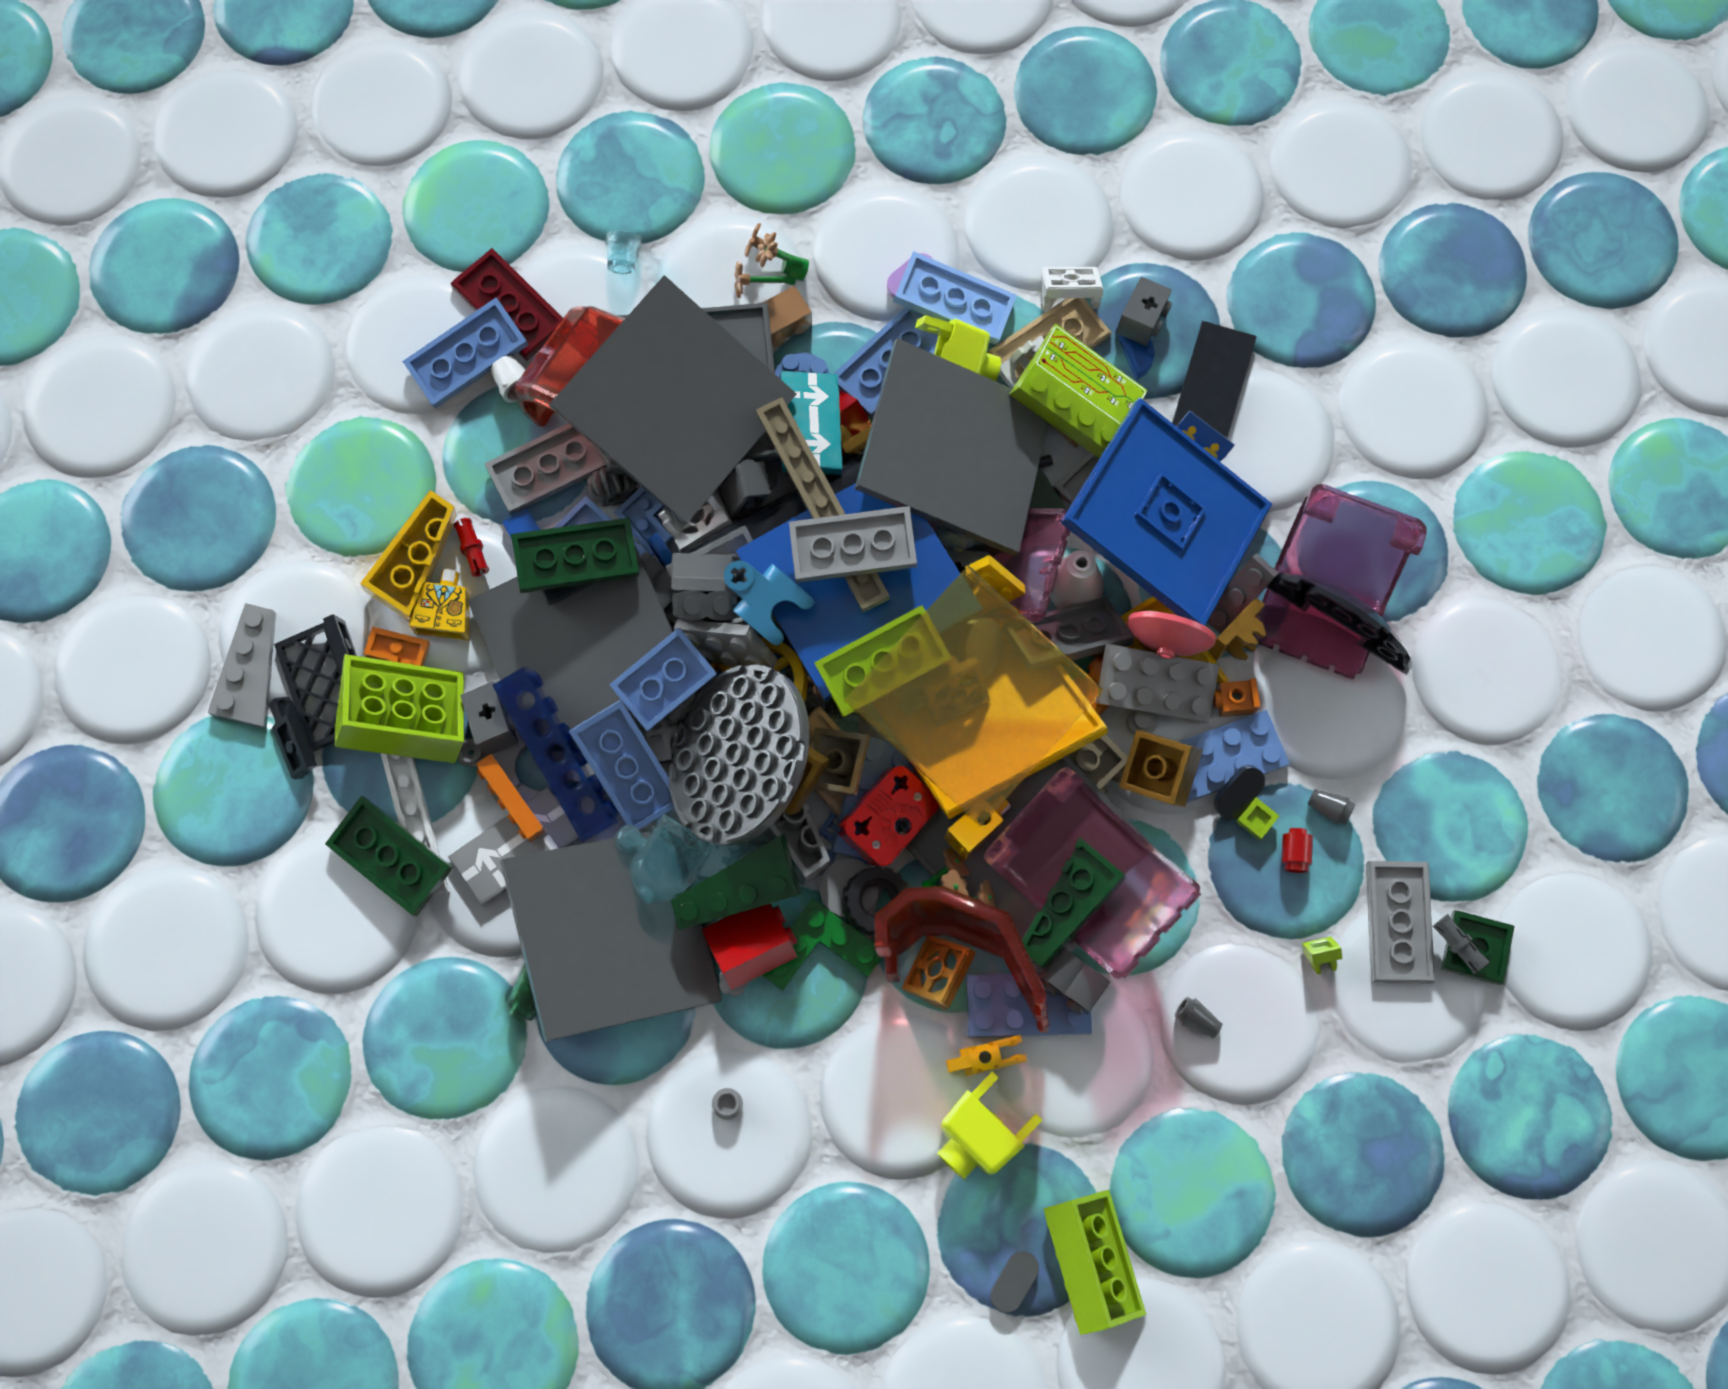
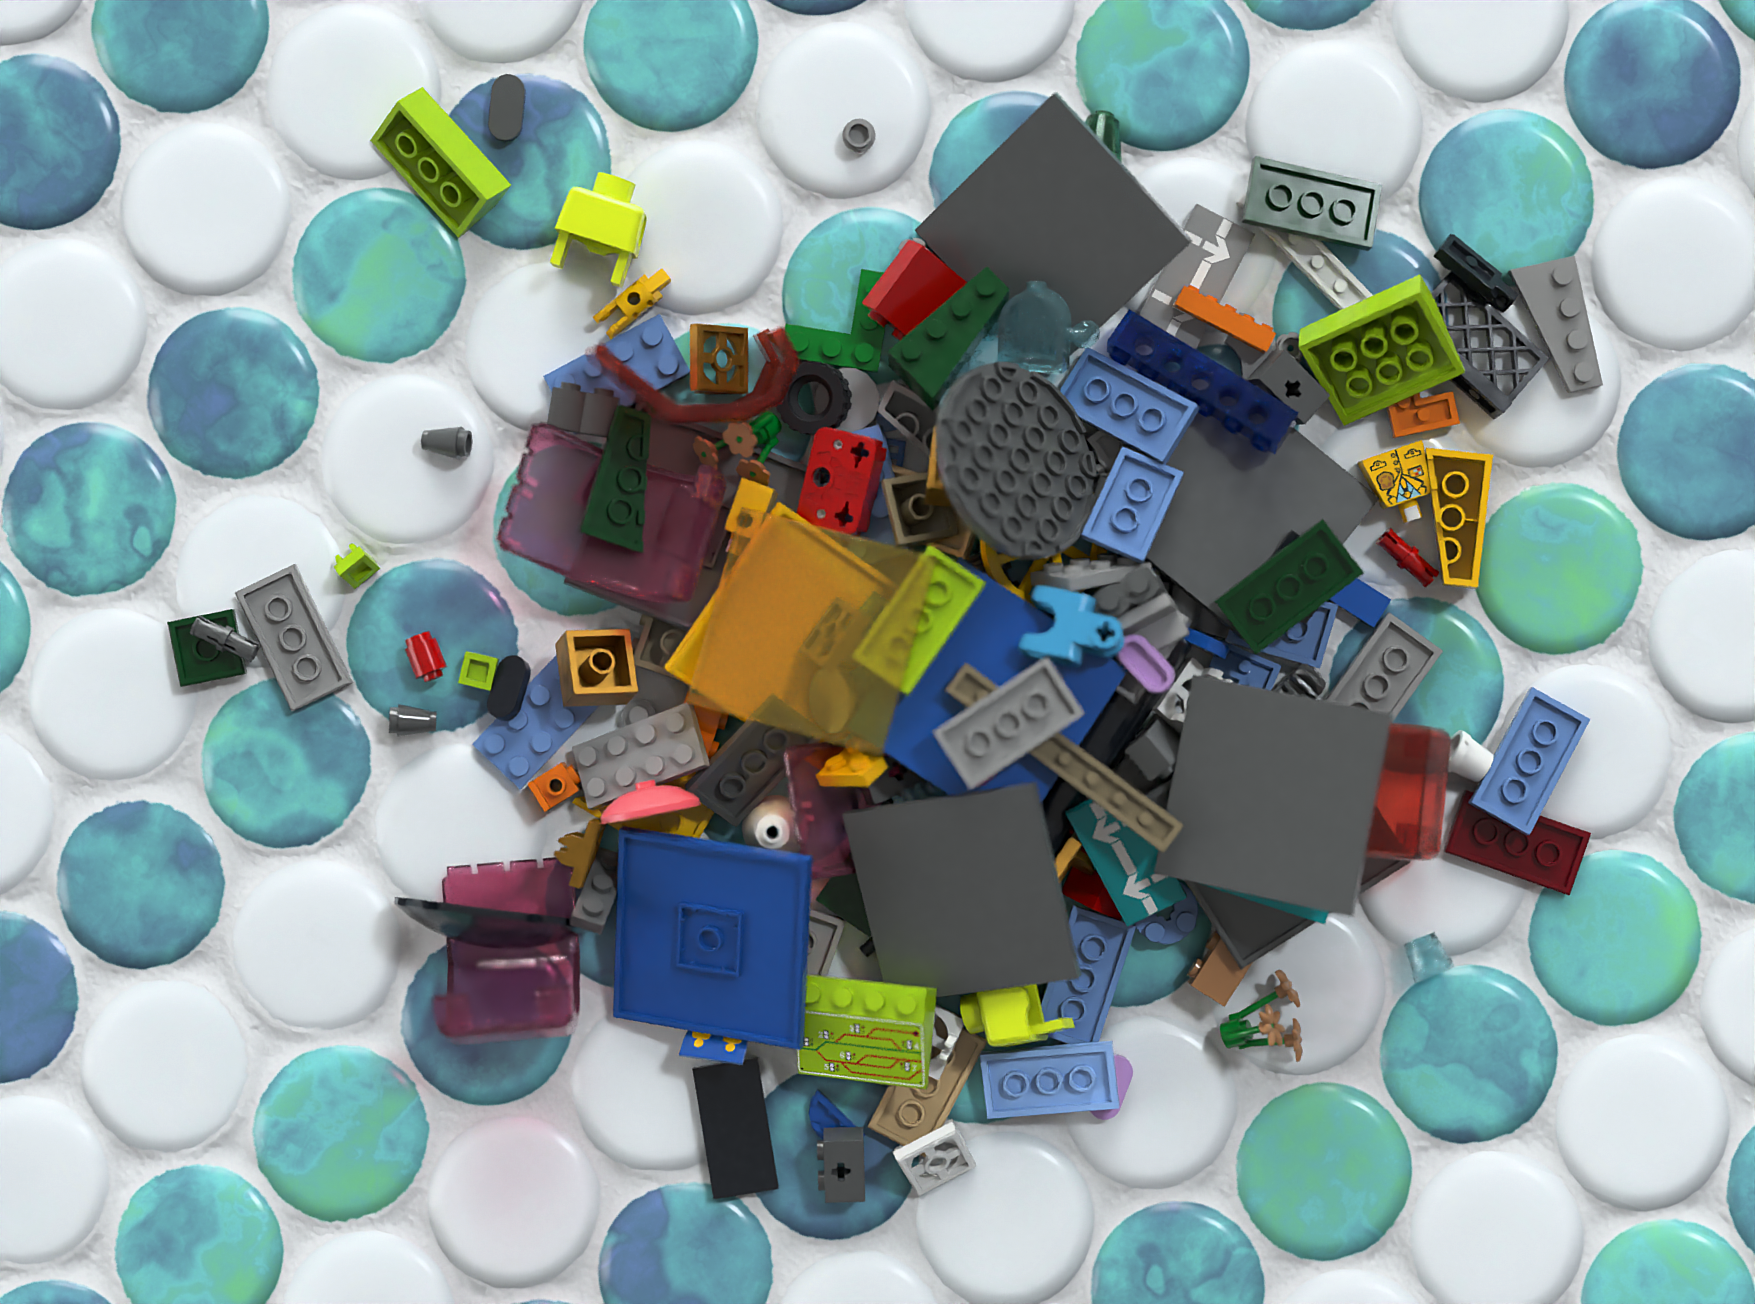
camera: 160 degrees right, 15 degrees up
none -> lavender tile [1117,634,1175,693]

